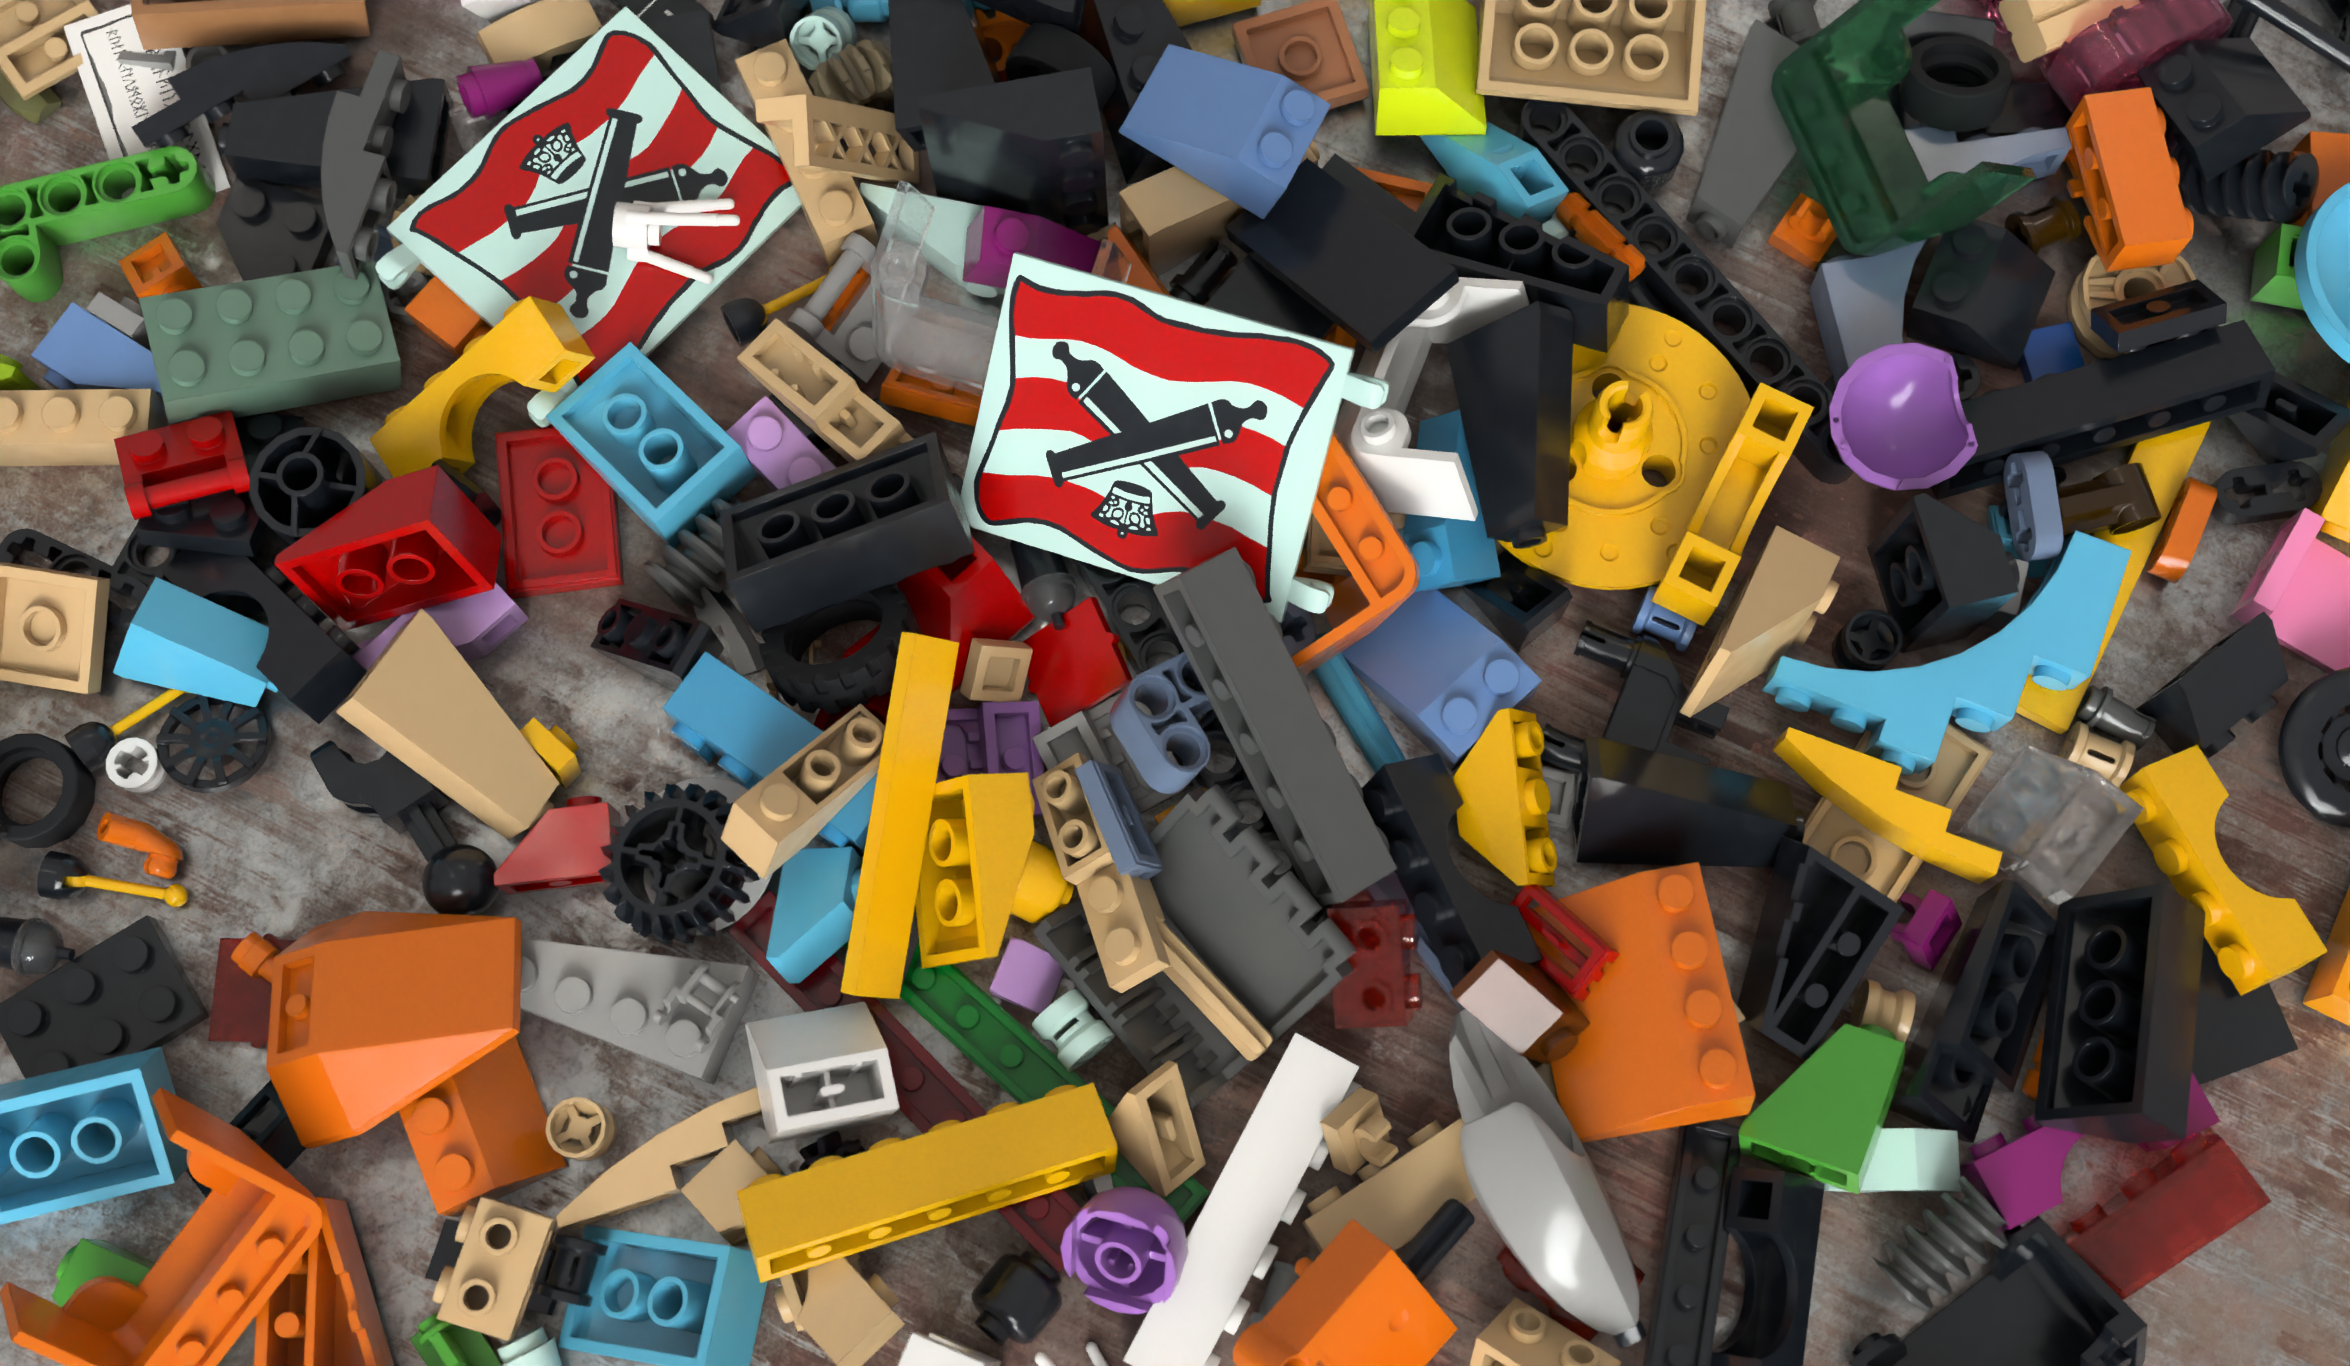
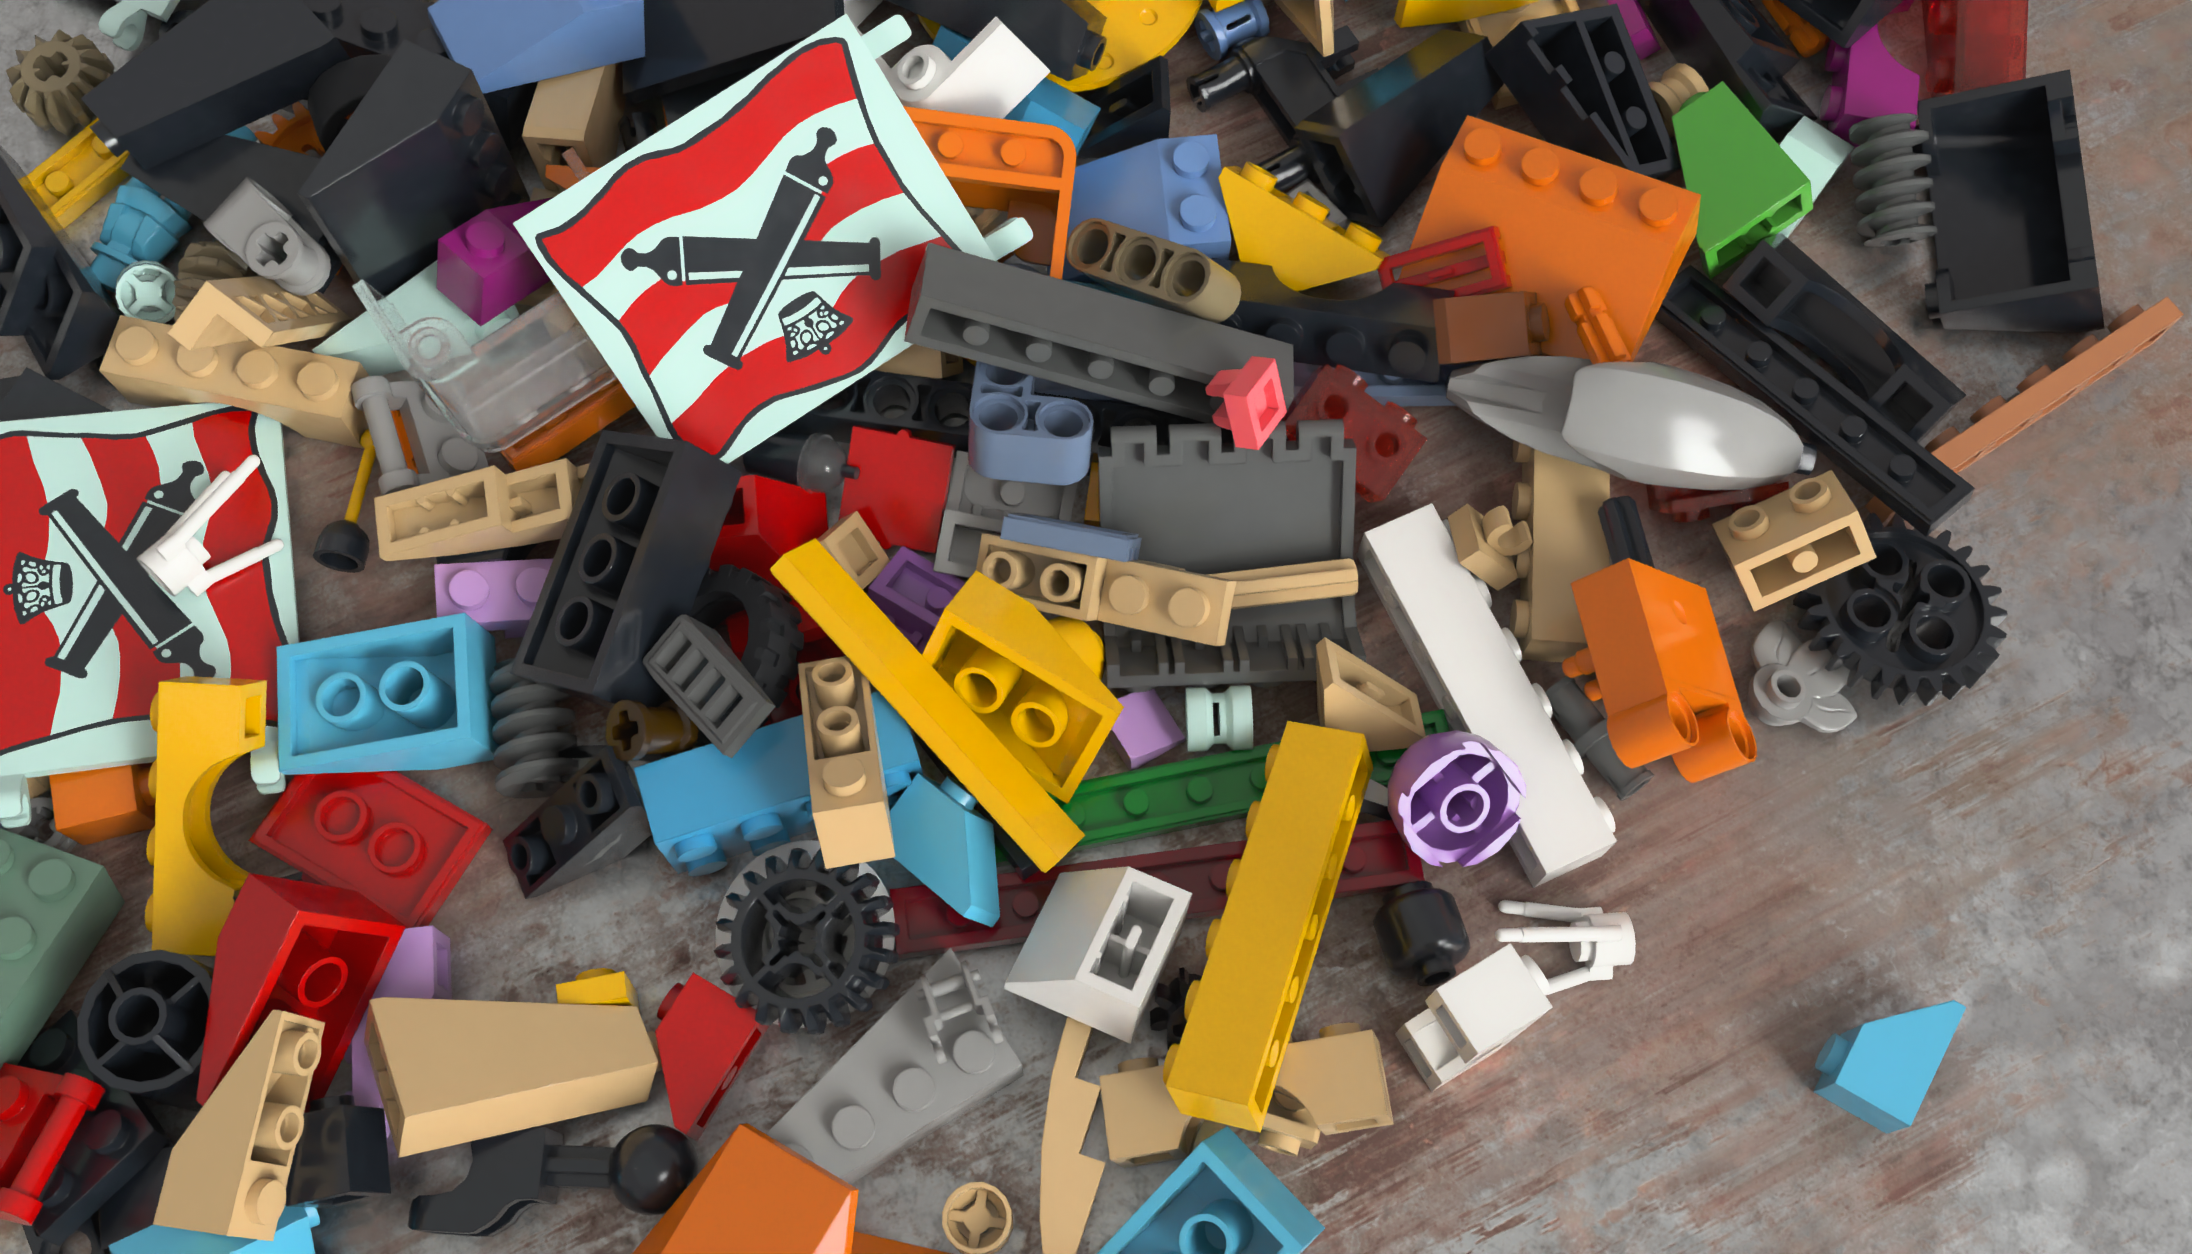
camera: 55 degrees left, 5 degrees down
none -> tan slope [153,1010,325,1241]
none -> light grey piece [203,176,331,296]
none -> dark brown bush [605,700,698,761]
none -> dark grey slope [643,615,776,758]
none -> dark tan beam [1066,218,1241,323]
none -> coral tile [1205,356,1287,450]
none -> orange axle [1564,286,1632,365]

